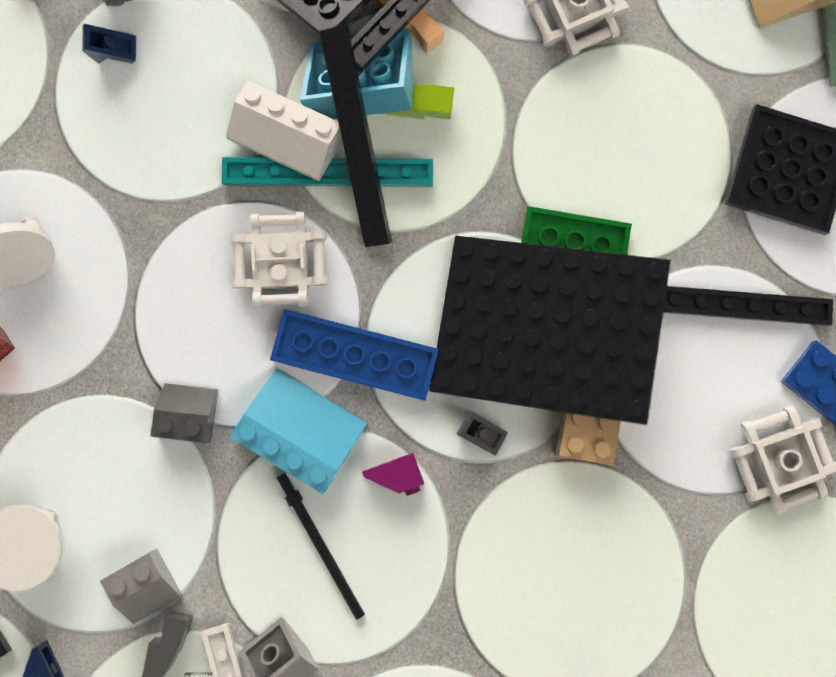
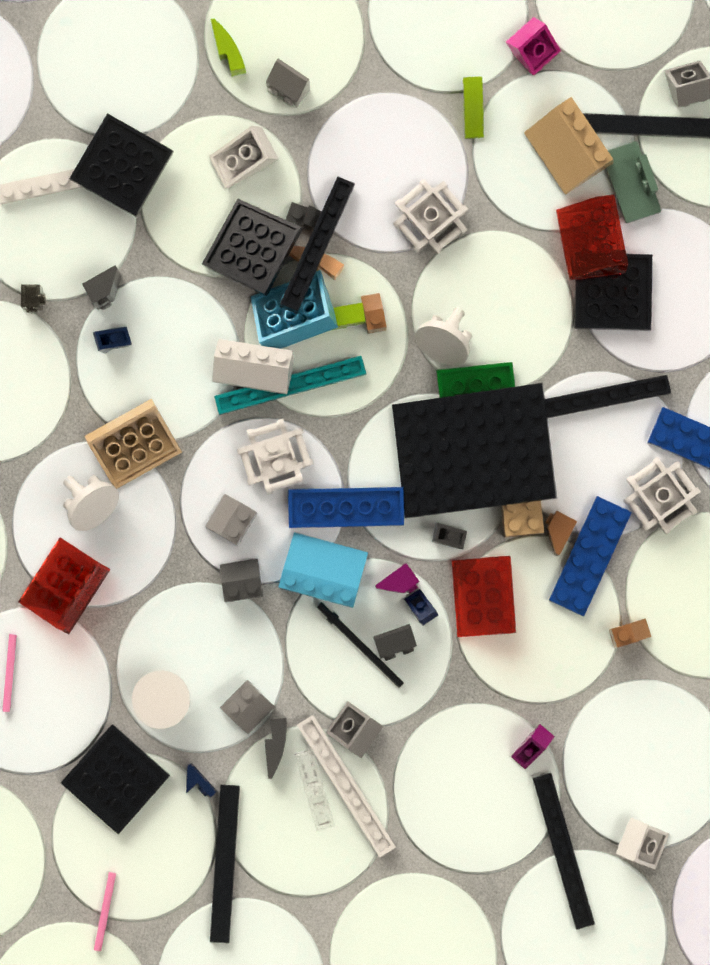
camera: 10 degrees left, 0 degrees up
black tile [319,25,392,247] -> none
none -> tan slope [85,399,182,489]
none -> light grey slope [205,494,258,546]
none -> medium nougat slope [361,293,387,334]
none -> dark grey slope [373,624,417,661]
none -> dark blue slope [404,589,439,626]
none -> white piece [415,307,473,366]
none -> clear red slope [452,556,516,637]
none -> medium nougat slope [545,511,577,556]
none -> blue plate [549,496,632,617]
none -> clear red slope [556,194,628,281]
none -> medium nougat slope [609,618,651,648]

